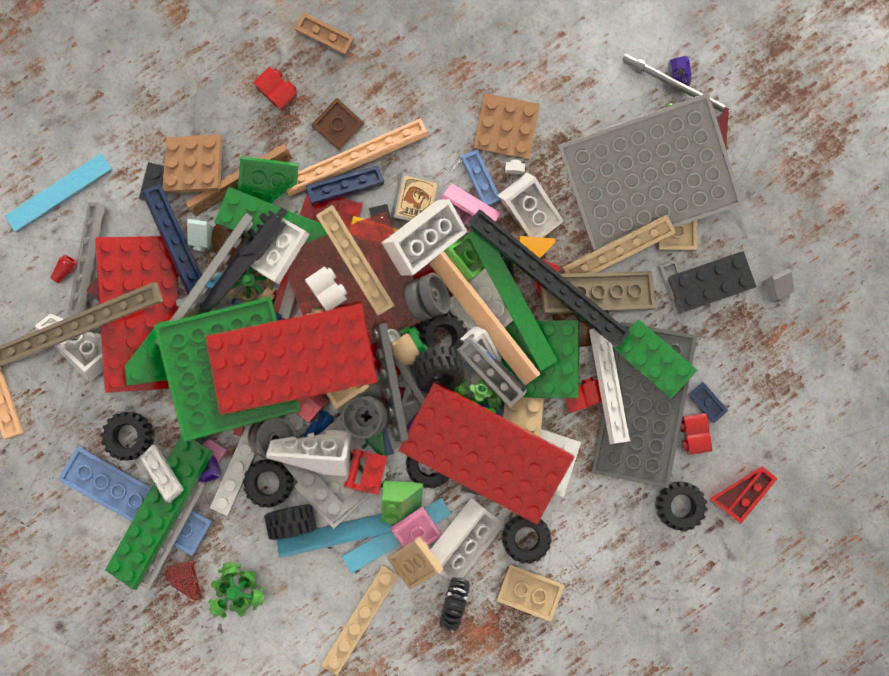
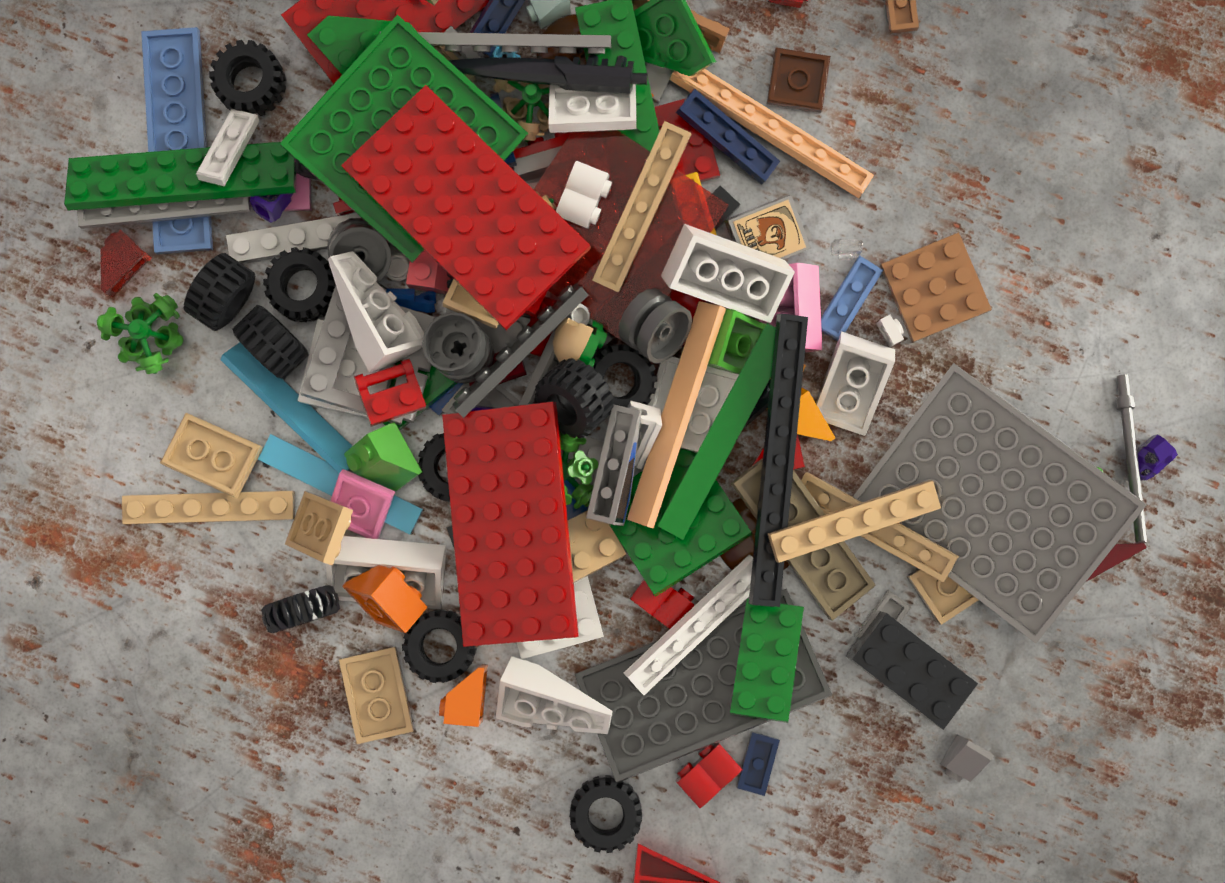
camera: 60 degrees right, 0 degrees up
none -> tan tile [160,413,263,499]
none -> black tyre [183,253,255,331]
none -> orange slope [342,565,427,633]
none -> orange slope [439,664,488,727]
none -> white wedge [496,656,613,734]
none -> tan plate [768,480,941,563]

